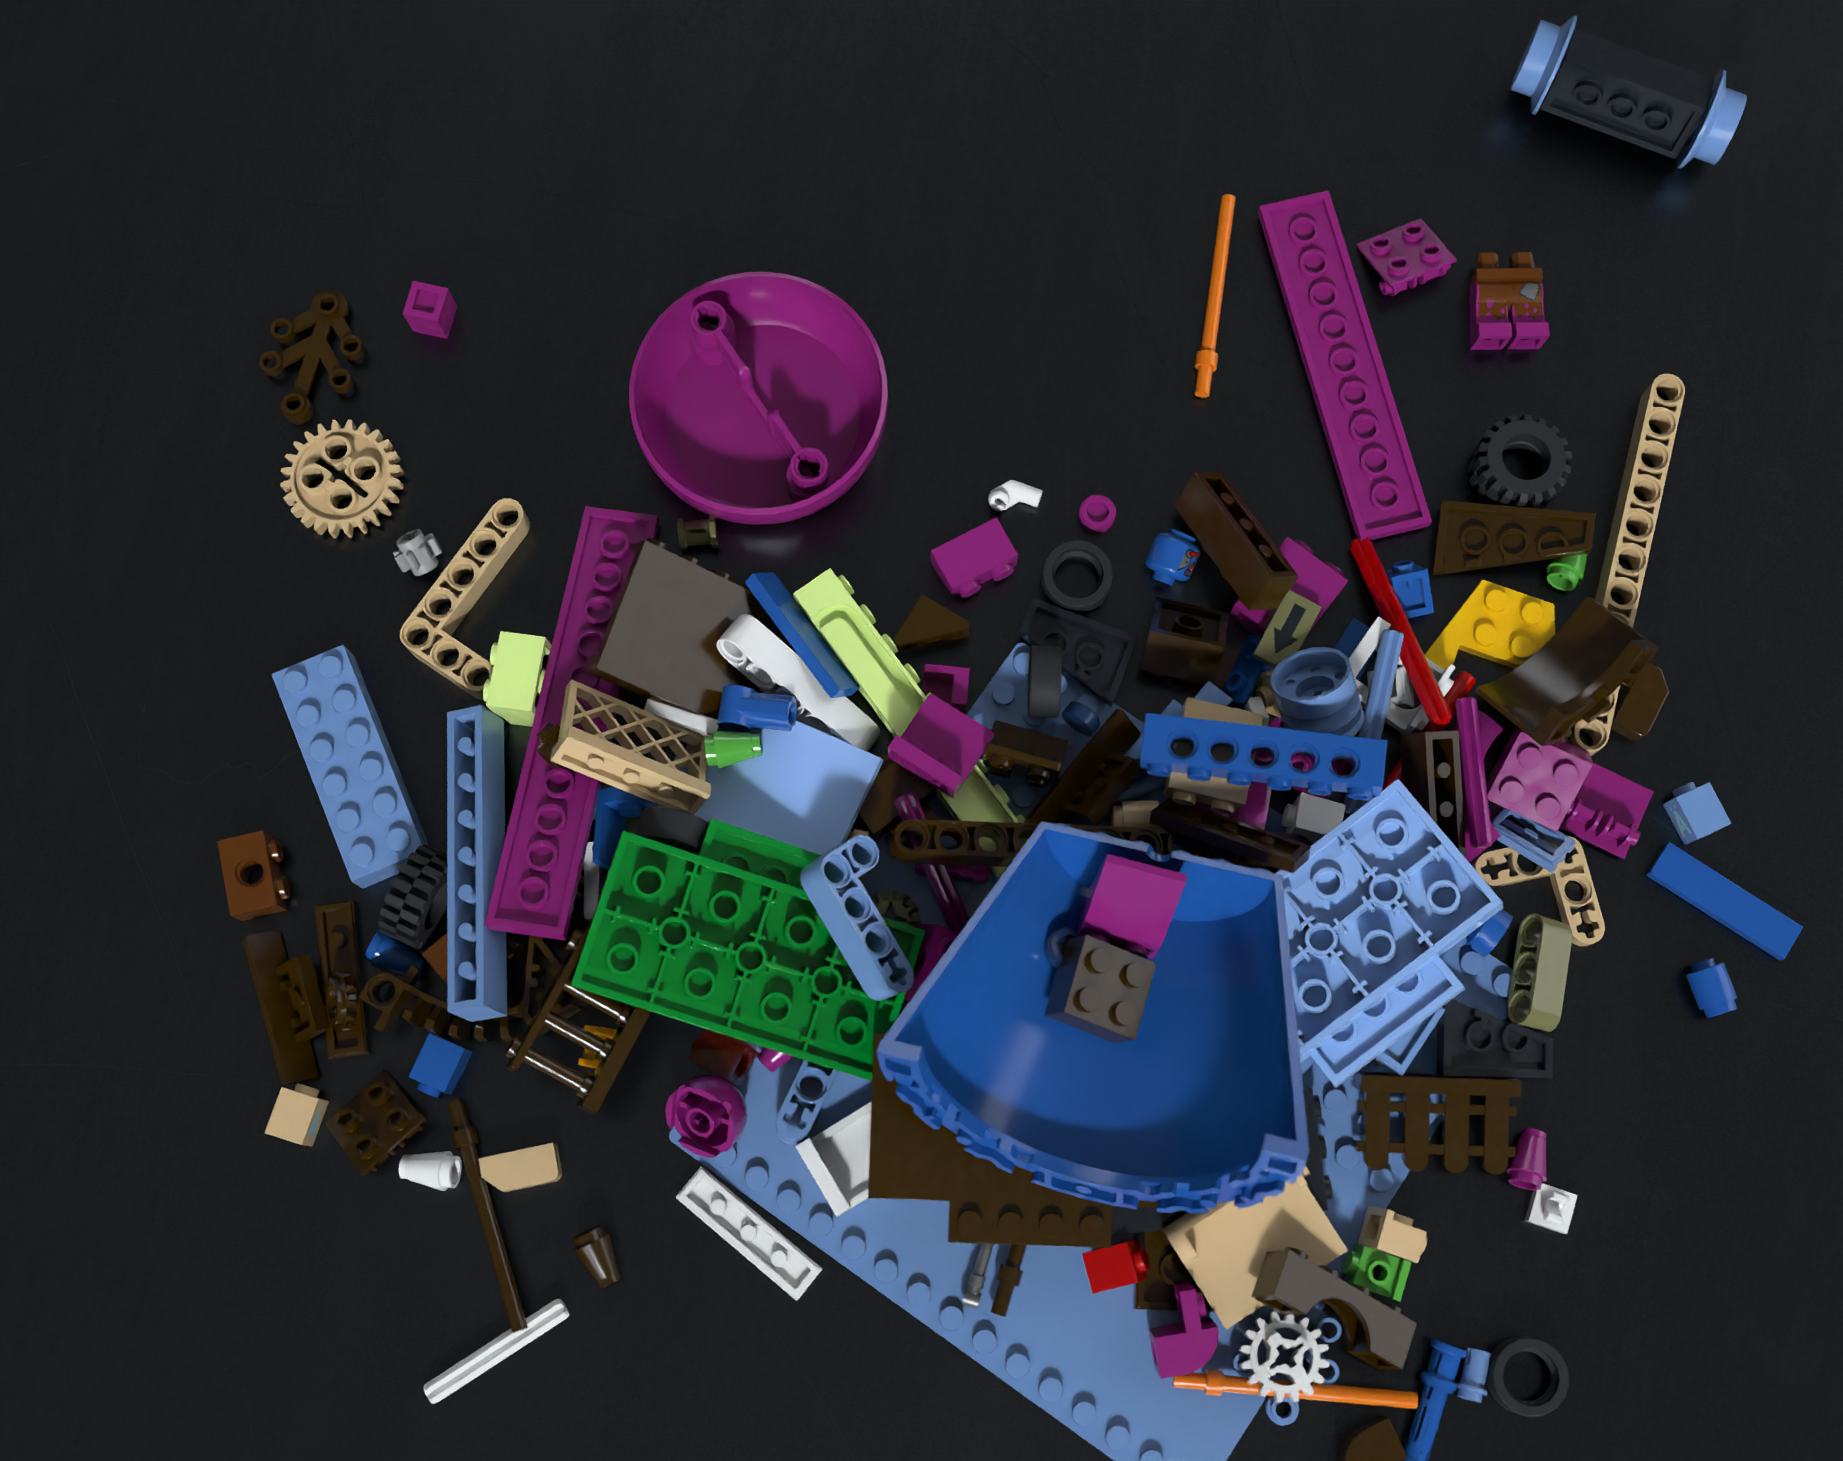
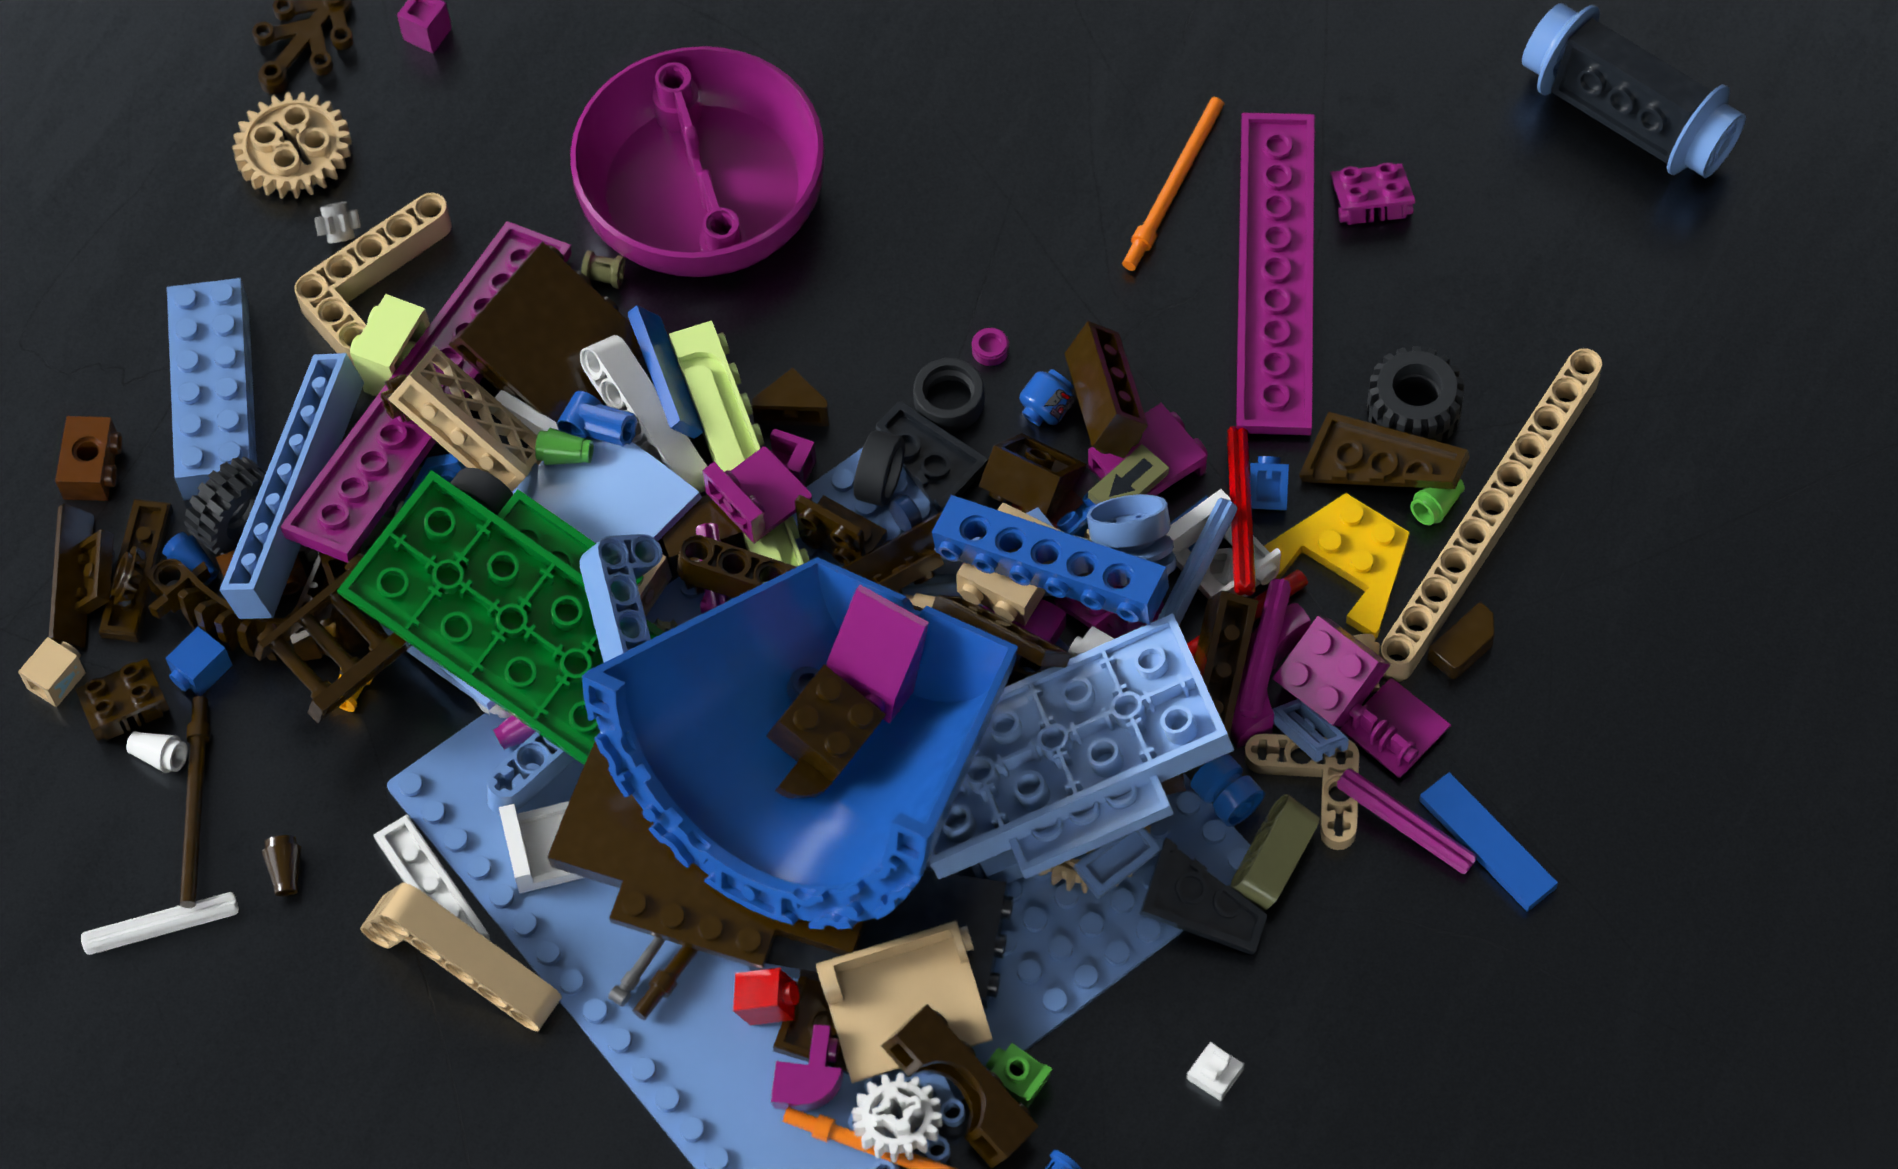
camera: 20 degrees right, 15 degrees down
tan piece [478,1143,562,1192] -> none
magenta cylinder [665,1074,747,1158] -> none
clear red brick [688,1028,759,1088] -> none
magenta brick [931,517,1018,599] -> none
white arm [988,480,1043,511] -> none
dark brown fence [1354,1071,1521,1175] -> none
tan brick [1358,1206,1427,1263] -> none
hips [1468,252,1550,350] -> none
dark brown panel [1476,597,1660,747] -> none
magenta cone [1506,1128,1547,1190] -> none
medium blue brick [1663,782,1732,845] -> none
blue brick [1686,958,1738,1018] -> none
none -> tan beam [360,883,562,1031]
none -> dark brown tile [775,758,832,799]
none -> magenta axle [1337,768,1476,874]

